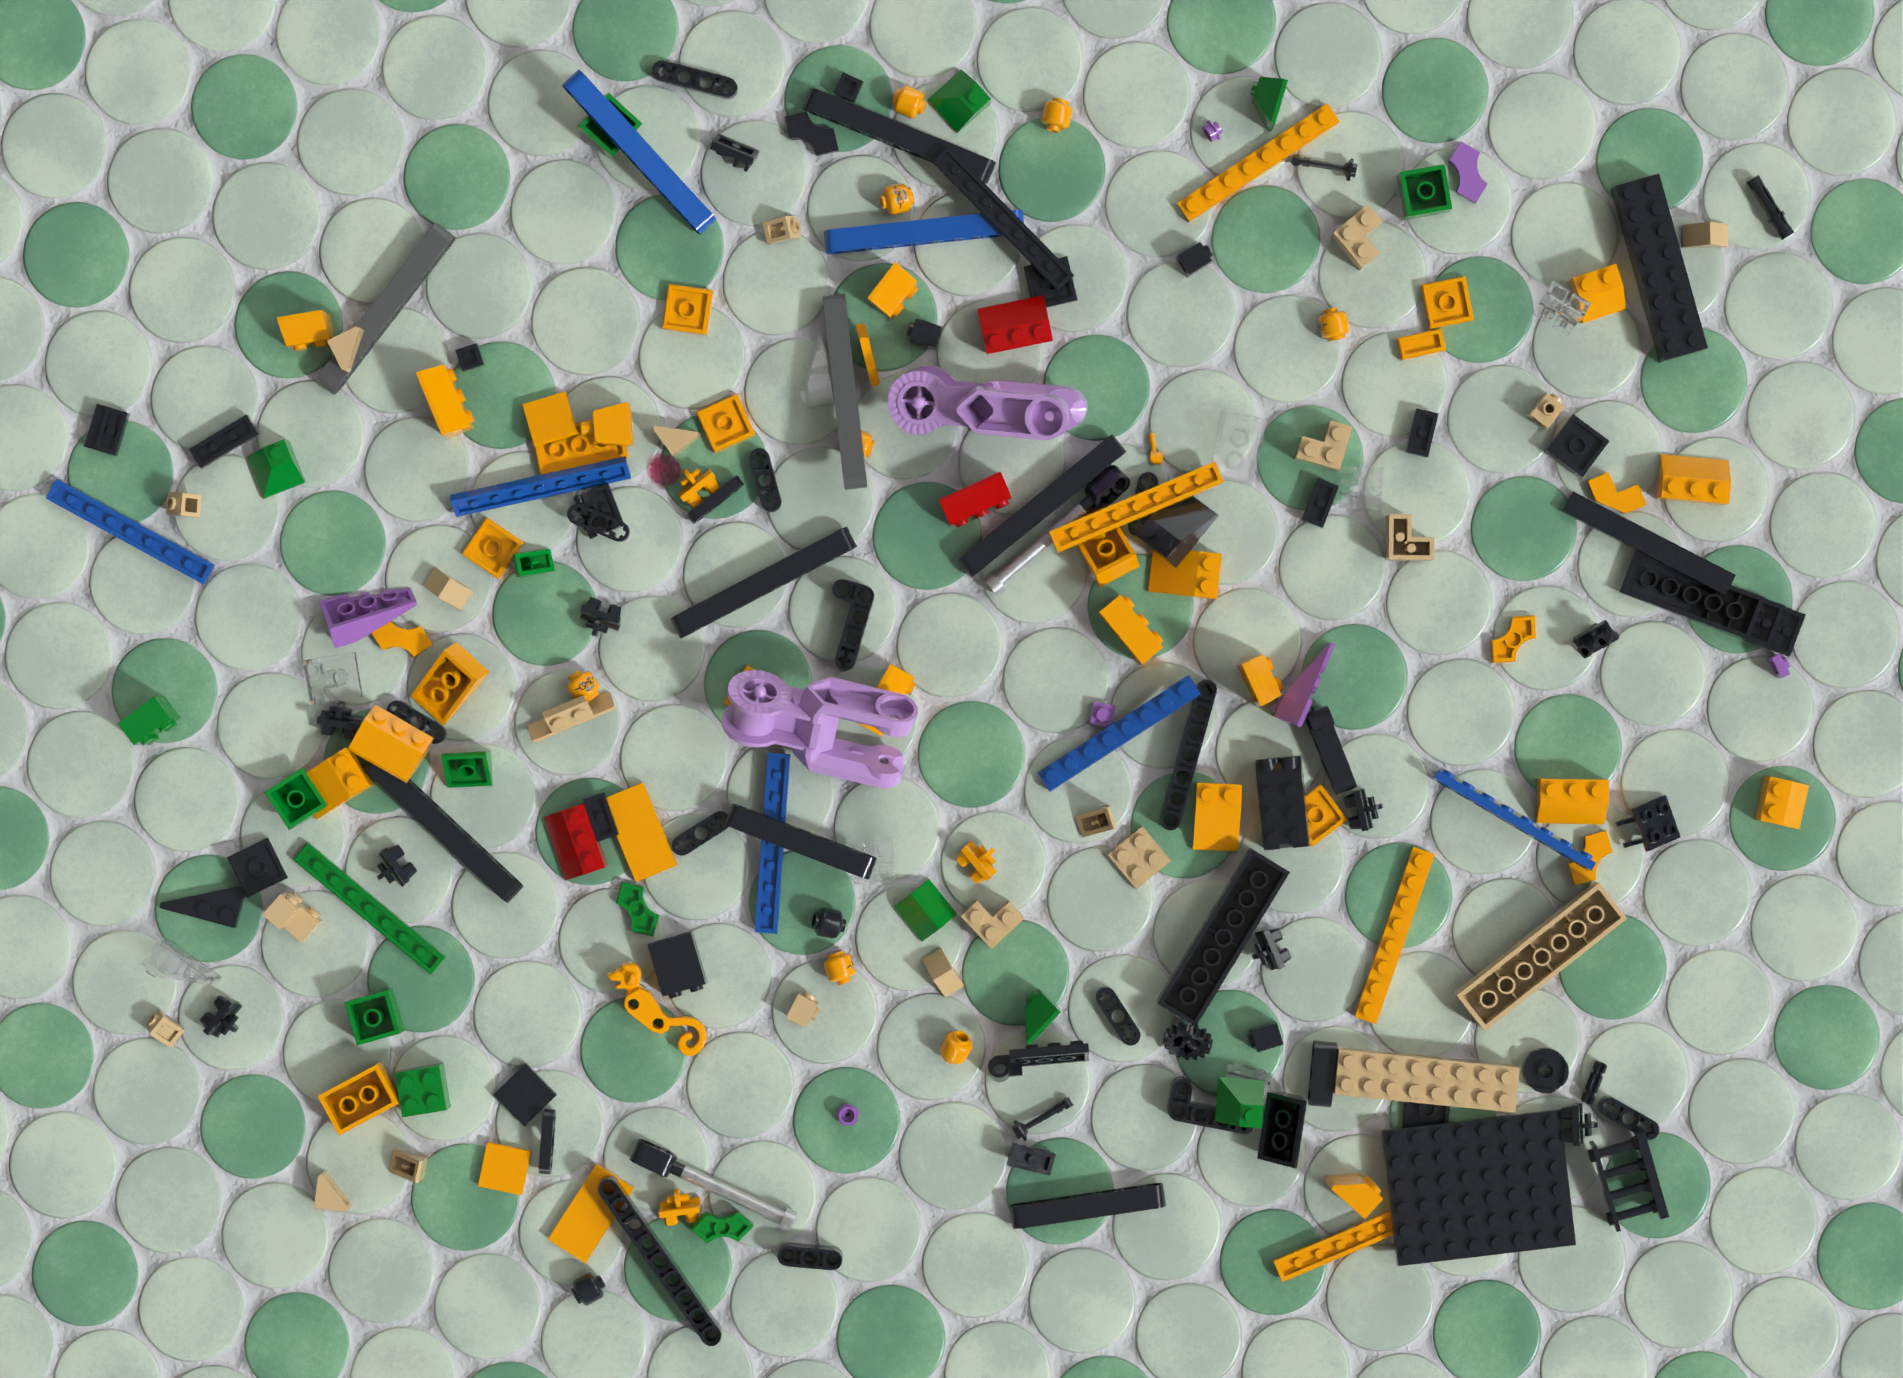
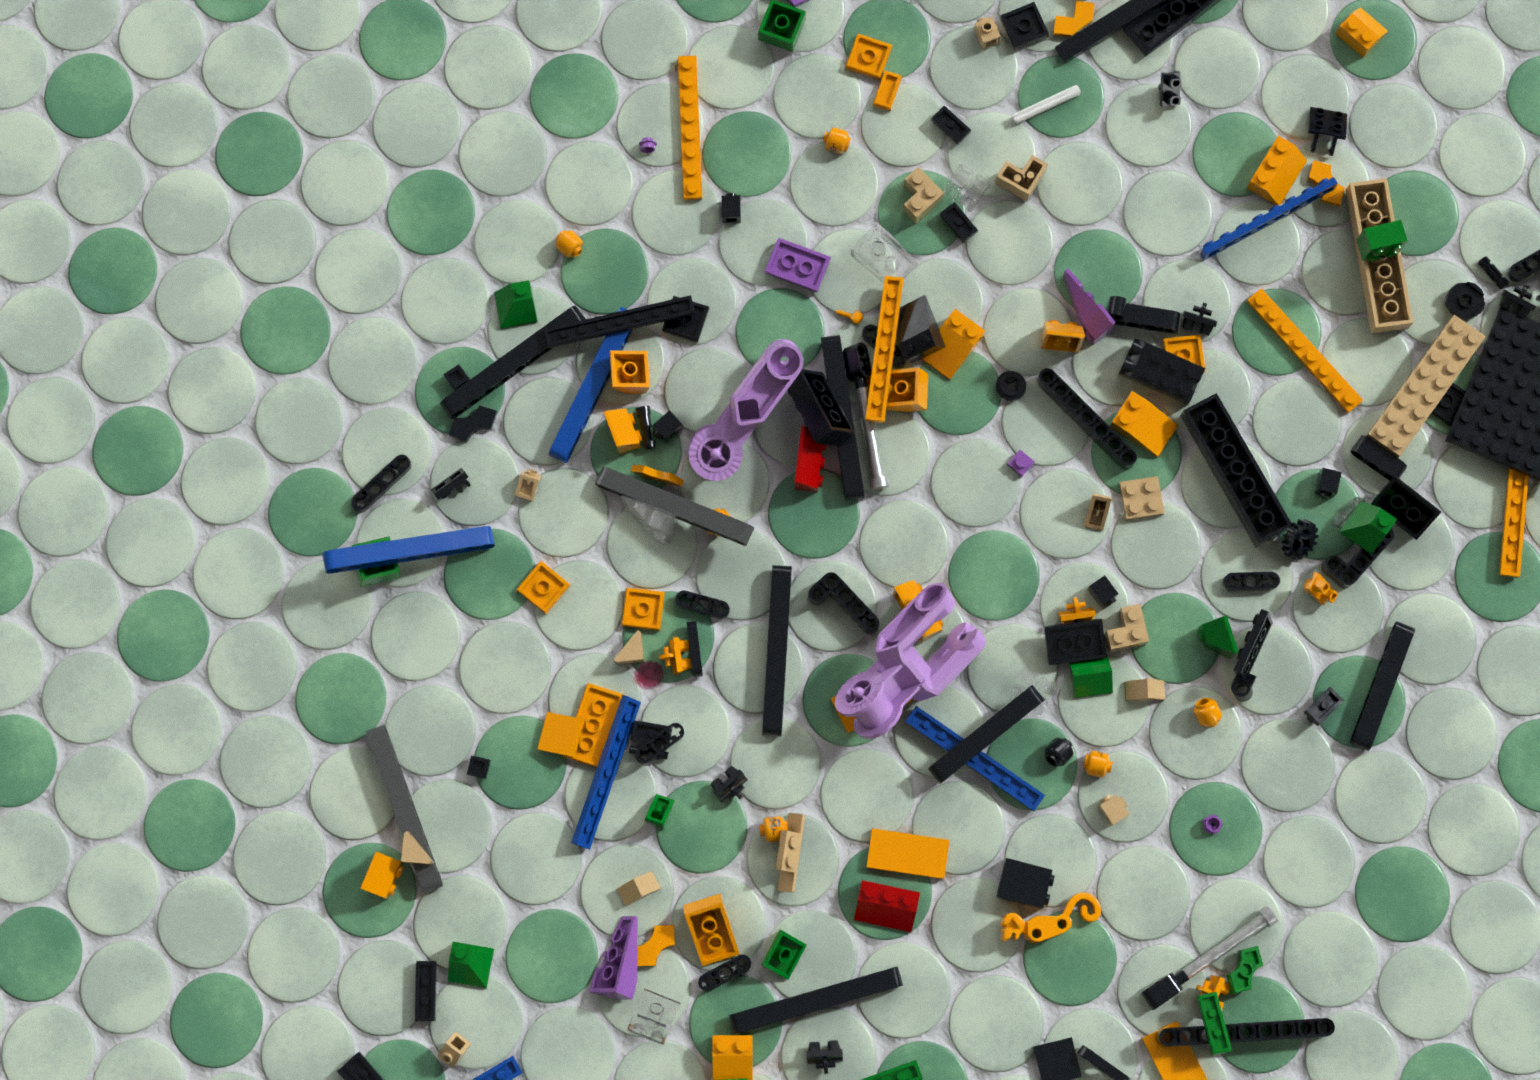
camera: 60 degrees left, 10 degrees down
black hips [317,701,362,739] -> none
light orange slope [348,704,434,783] -> none
light orange slope [416,364,475,439] -> none
light orange tile [461,517,525,579] -> none
light orange torso [581,402,634,447] -> none
black plate [583,792,619,842] -> none
green tile [616,881,659,937] -> none
black beam [672,811,728,856] -> none
black beam [777,1242,843,1270] -> none
light orange head [879,183,914,215] -> none
light orange head [892,85,927,119] -> none
red slope [977,295,1053,354] -> none
black piece [1012,1097,1073,1141] -> none
blue plate [1038,675,1201,792] -> none
light orange brick [1098,595,1164,665] -> none
green slope [1250,77,1288,131] -> none
black hips [1251,928,1292,970] -> none
black piece [1291,155,1358,181] -> none
light orange slope [1324,1173,1383,1219] -> none
tan brick [1331,204,1383,271] -> none
light orange tile [1490,615,1536,663] -> none
none -> light orange slope [610,350,650,394]
none -> black piece [635,406,656,449]
none -> medium lavender plate [765,237,831,293]
none -> black brick [787,369,855,446]
none -> black gear [996,371,1026,401]
none -> white axle [1012,85,1081,124]
none -> black plate [1043,618,1107,665]
none -> black brick [1087,575,1119,607]
none -> green tile [1196,992,1232,1056]
none -> light orange hips [1304,572,1338,605]
none -> green brick [1356,220,1408,262]

